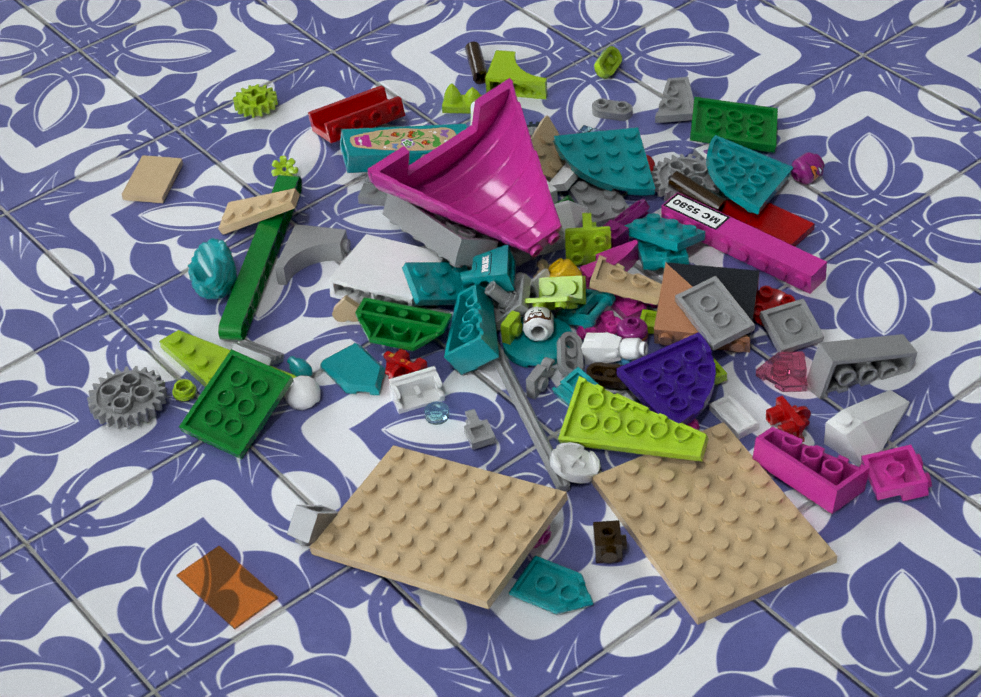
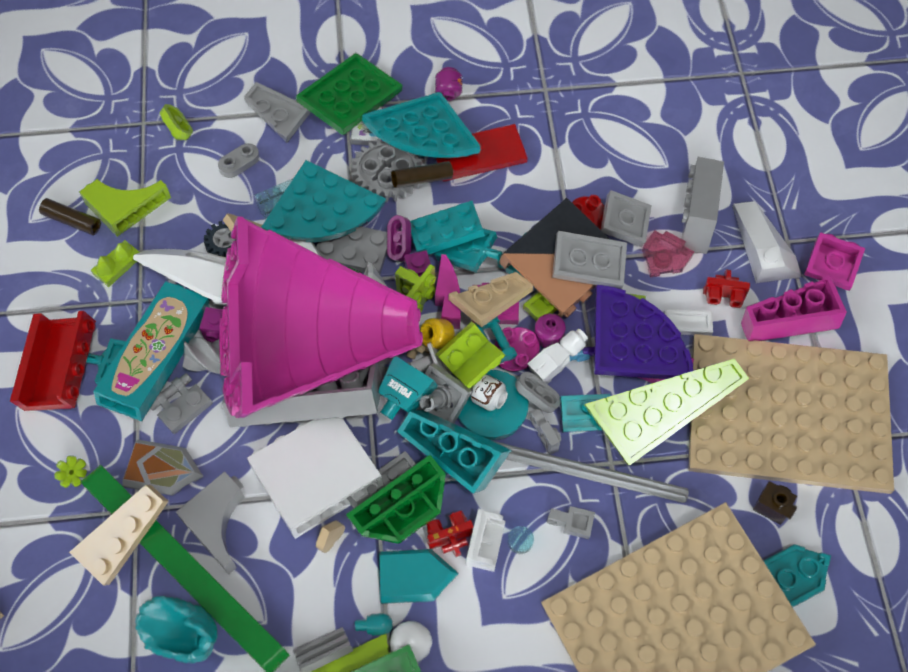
camera: 60 degrees left, 20 degrees up
teal plate [402,262,474,306] -> none
lime plate [501,310,523,345] -> none
white tile [549,442,601,484] -> none
dark brown plate [586,362,628,389] -> none
dark pink brick [661,192,827,294] -> none
none -> tile [123,440,203,496]

